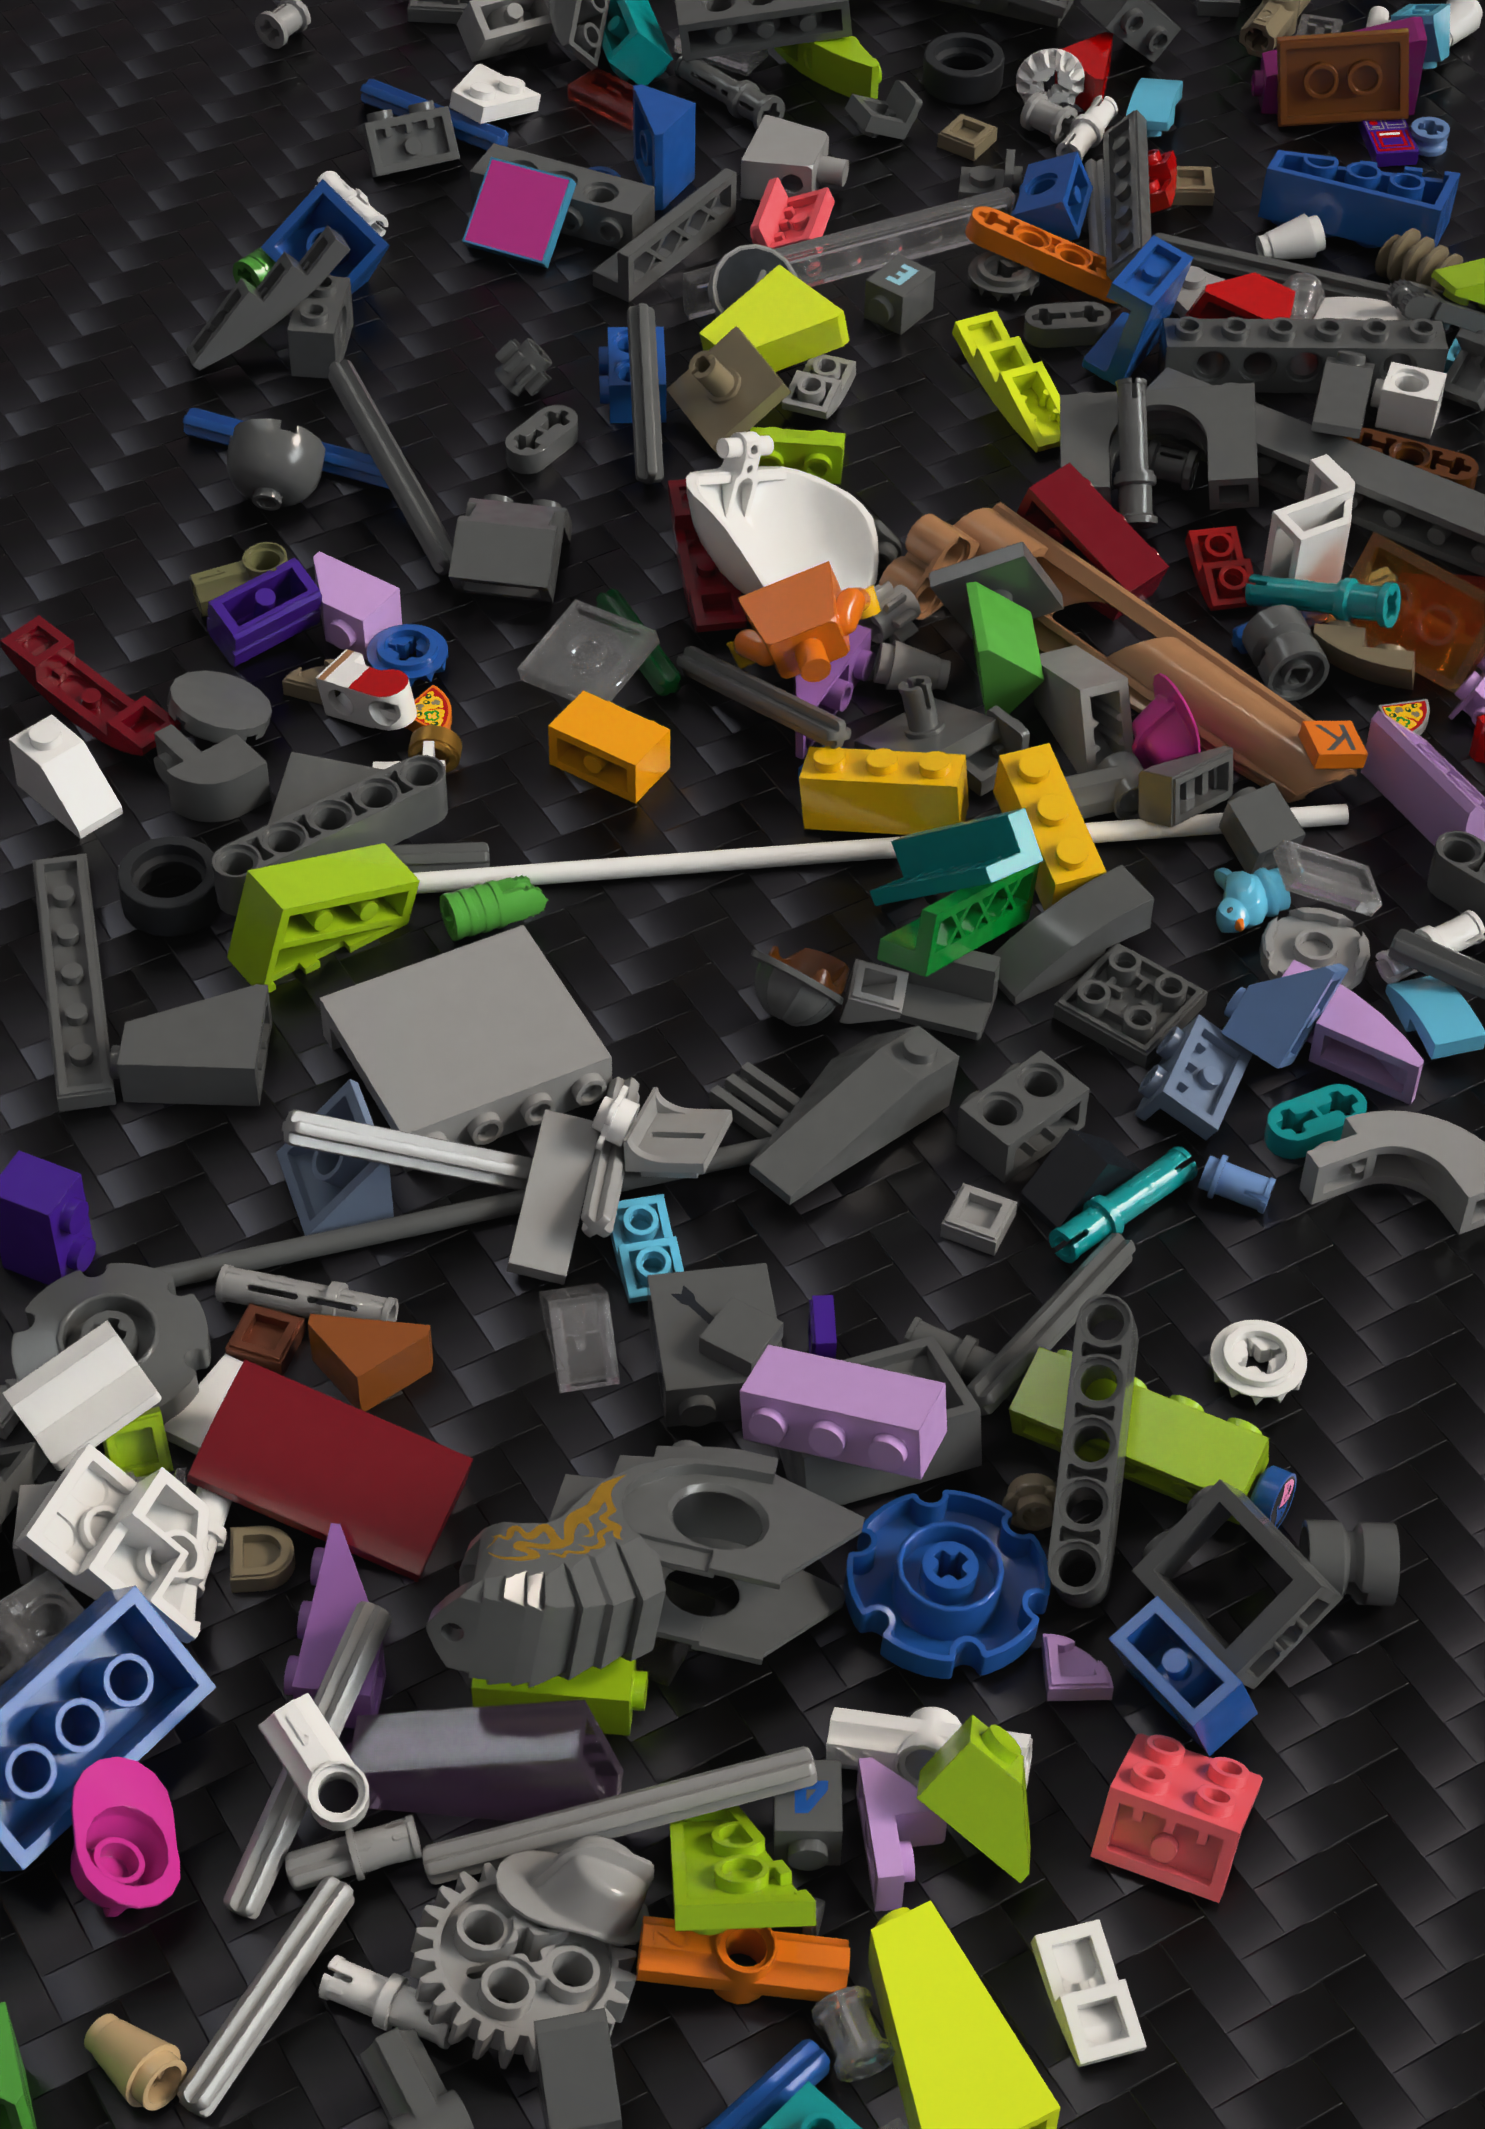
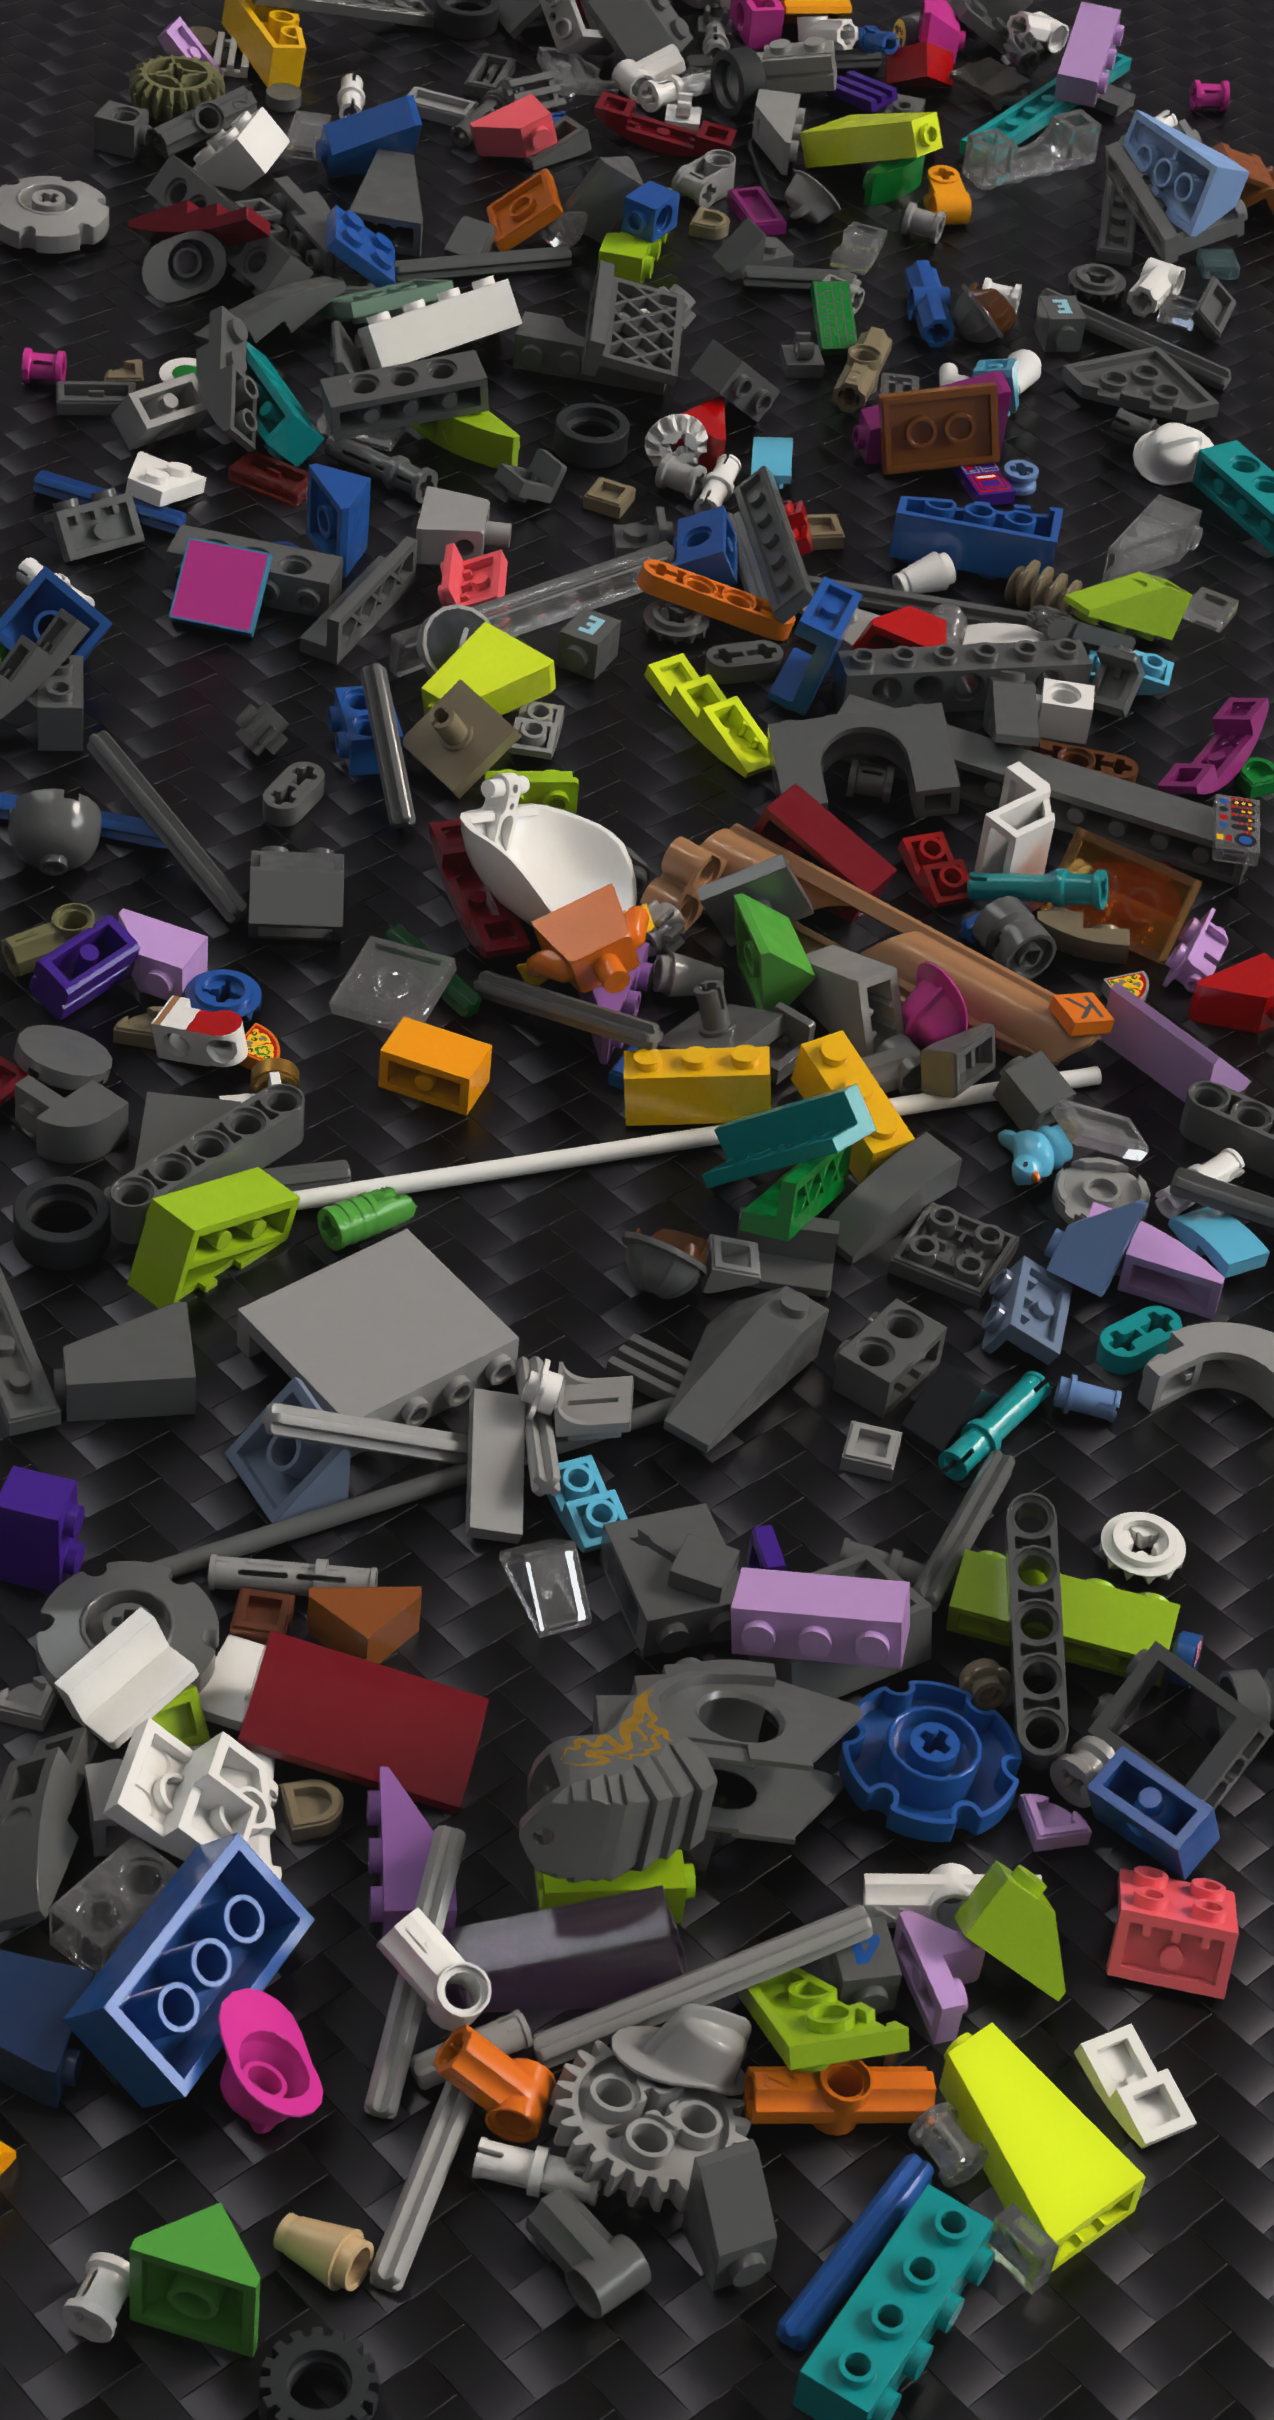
camera: 15 degrees left, 5 degrees down
dark grey pin [1113,378,1158,530] -> none
none -> orange piece [433,2024,556,2143]
none -> light grey wheel [1050,1735,1115,1808]

